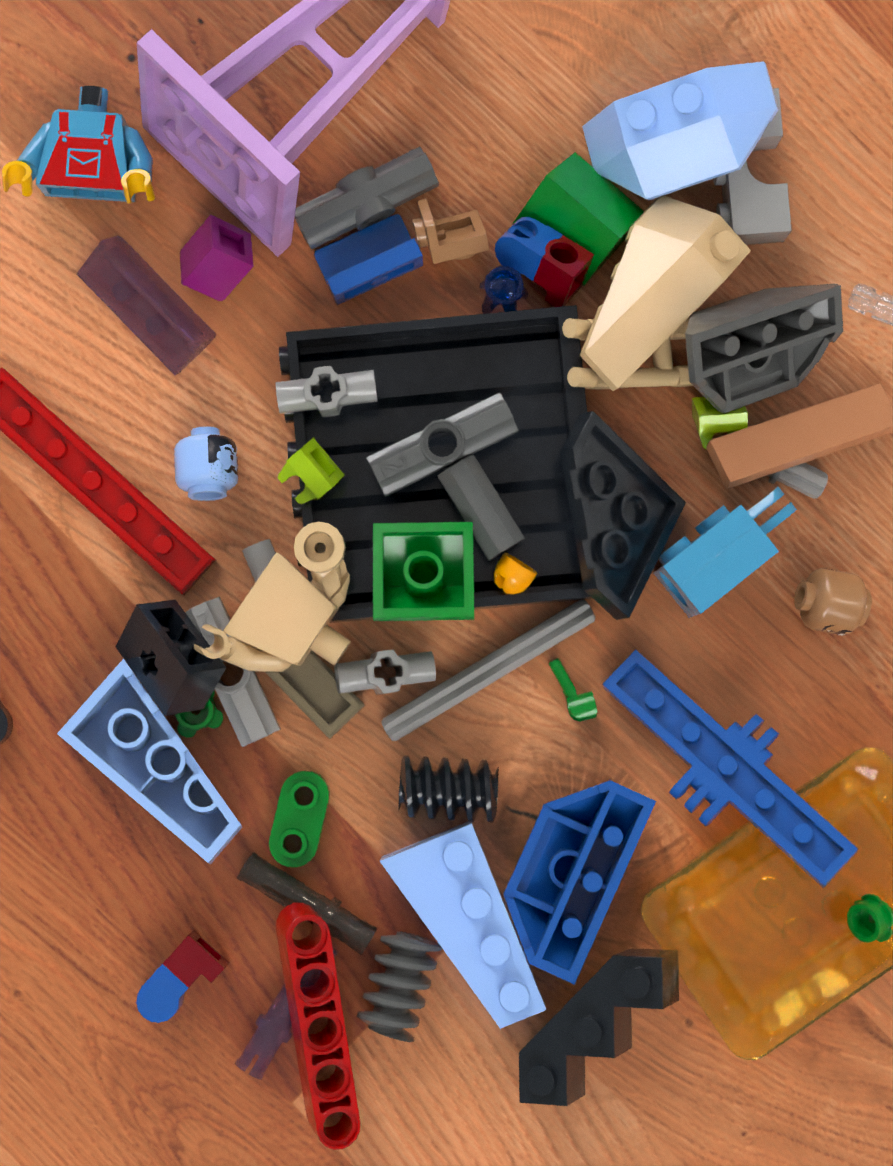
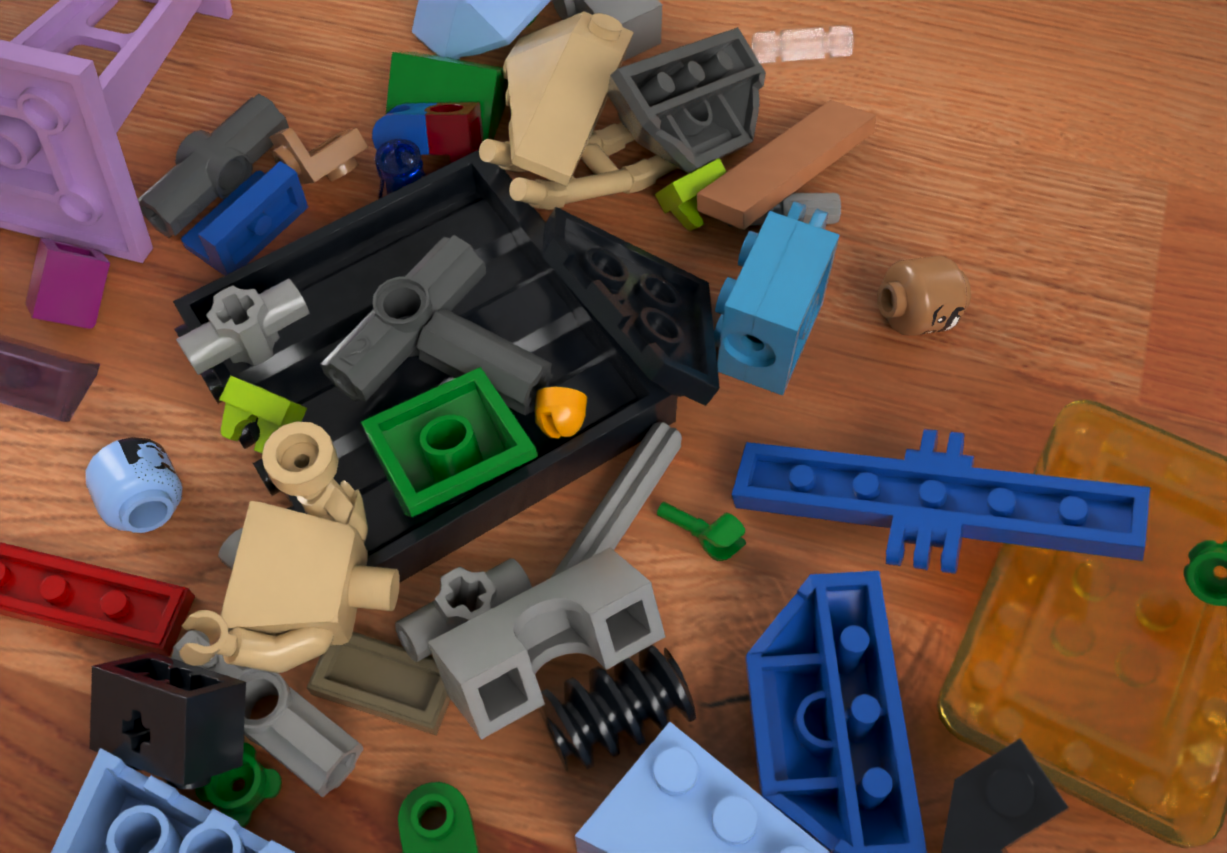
camera: 30 degrees left, 25 degrees down
none -> light grey arch [428,547,666,740]

